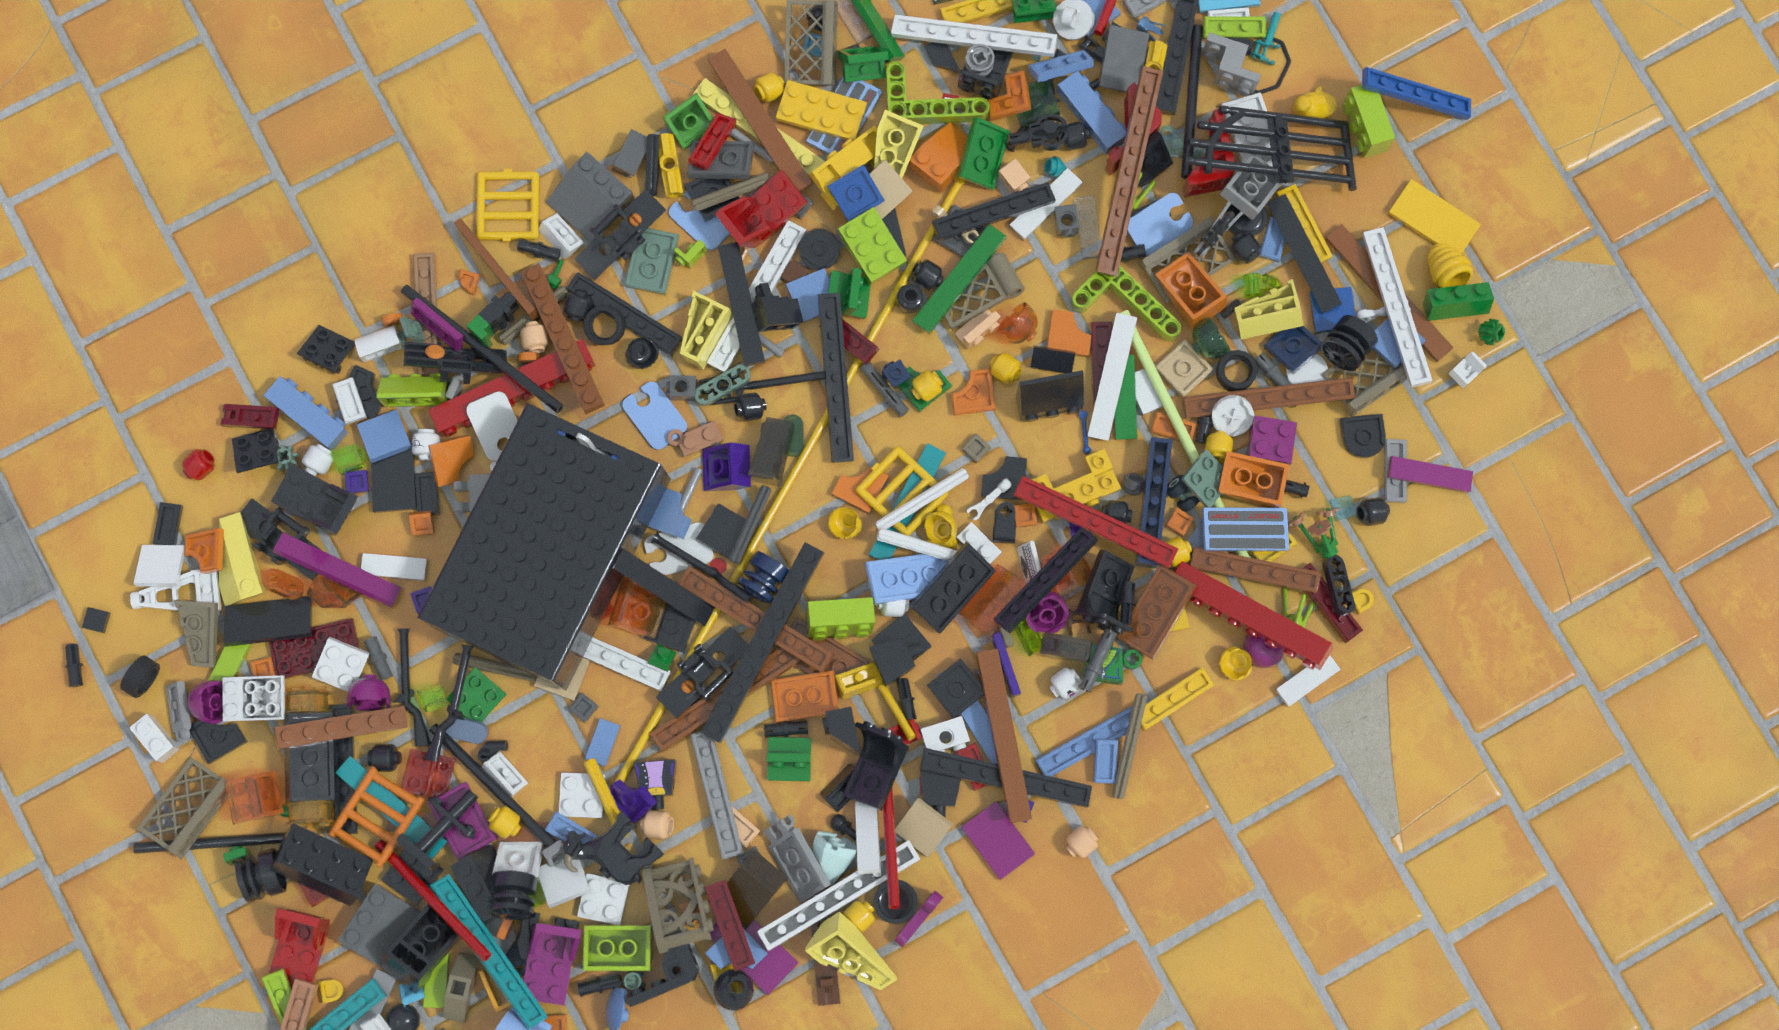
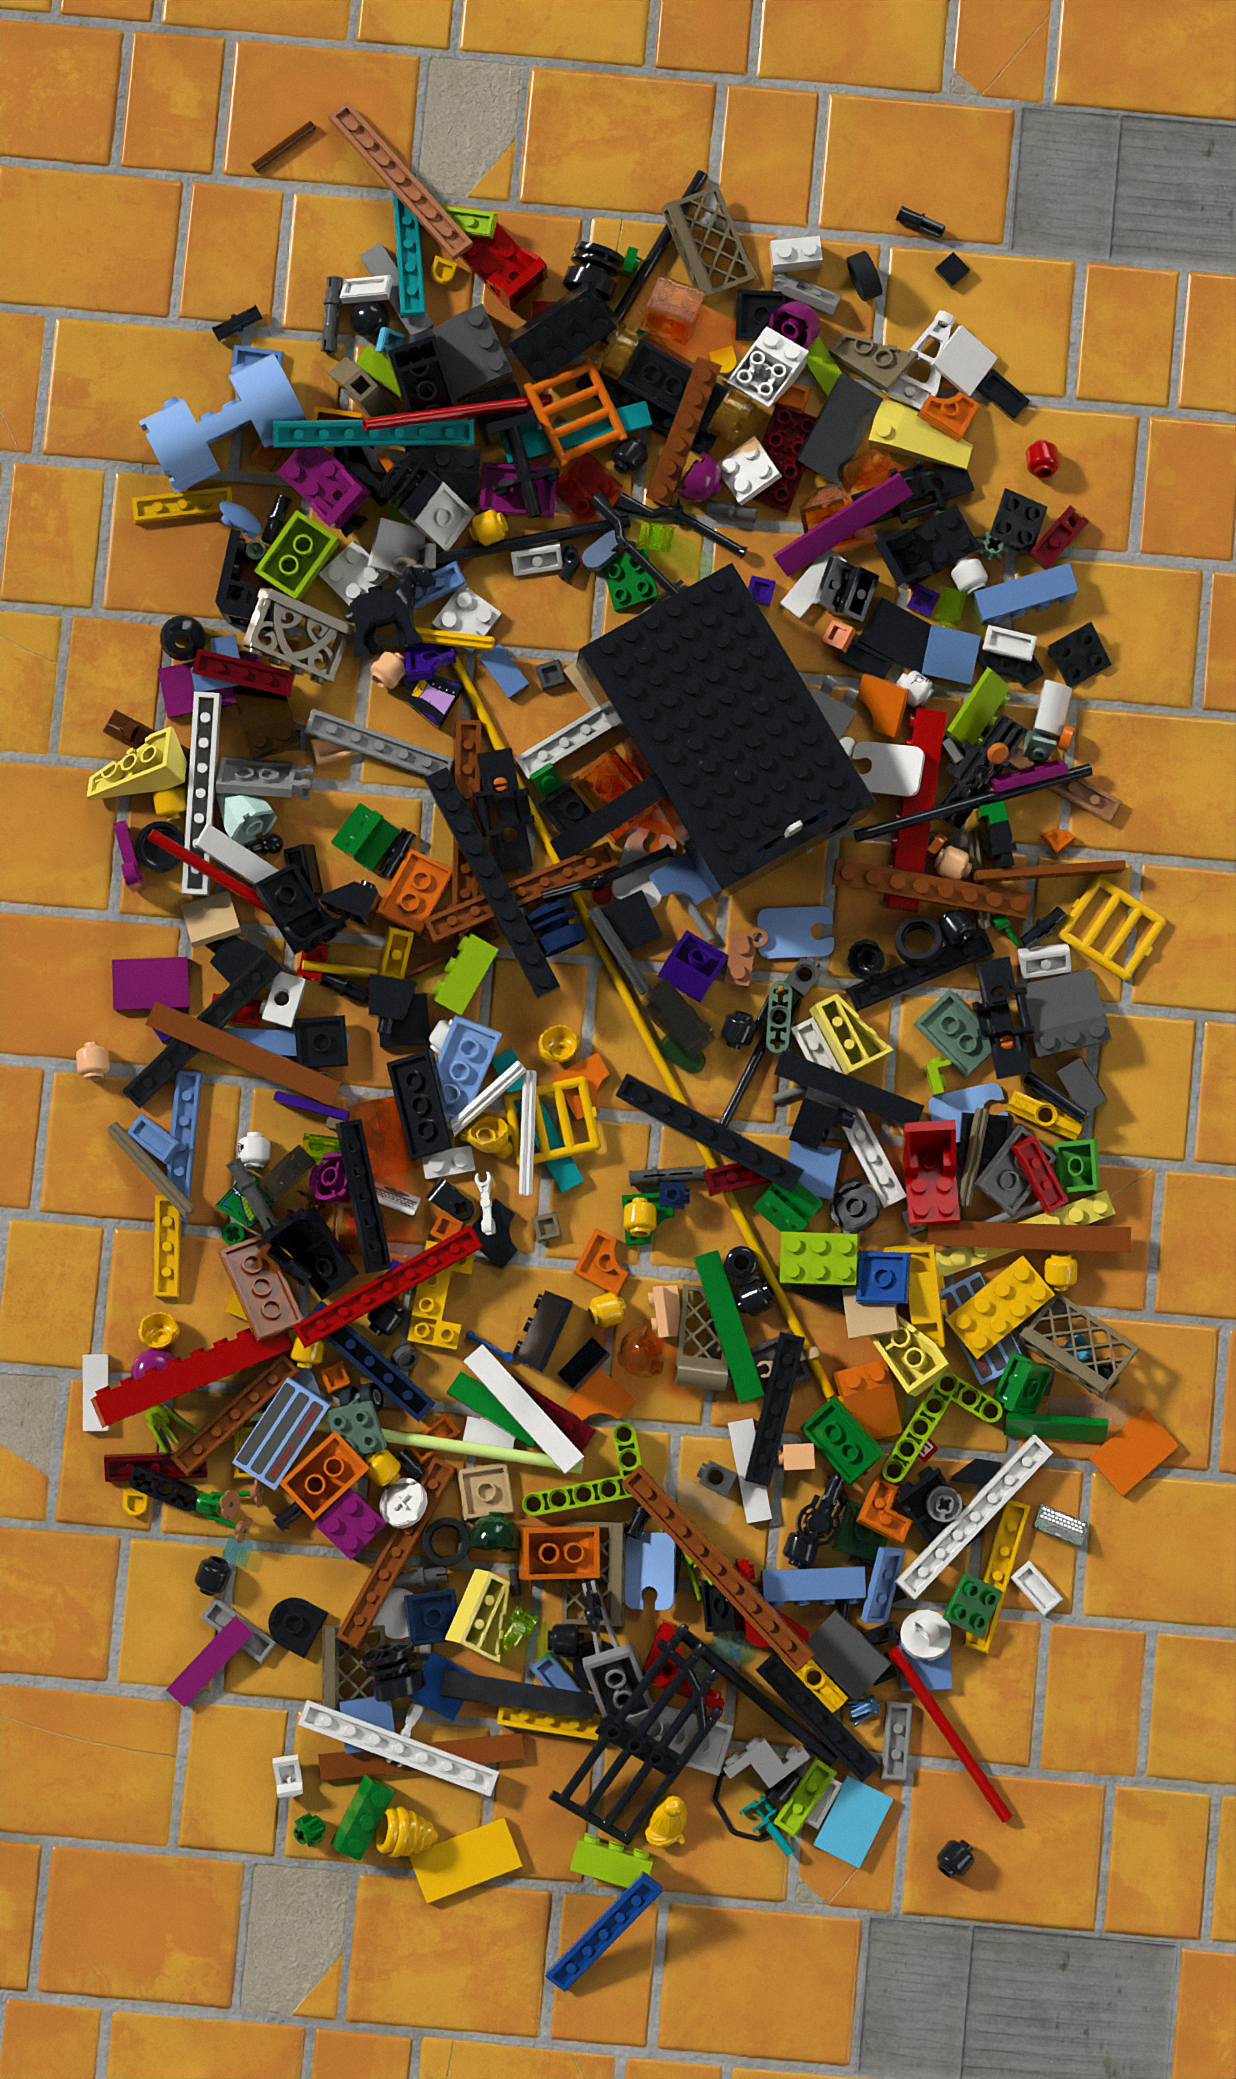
camera: 125 degrees right, 5 degrees up
teal plate [1044,156,1067,177] -> none
none -> yellow tile [708,346,736,375]
none -> black brick [813,556,880,622]

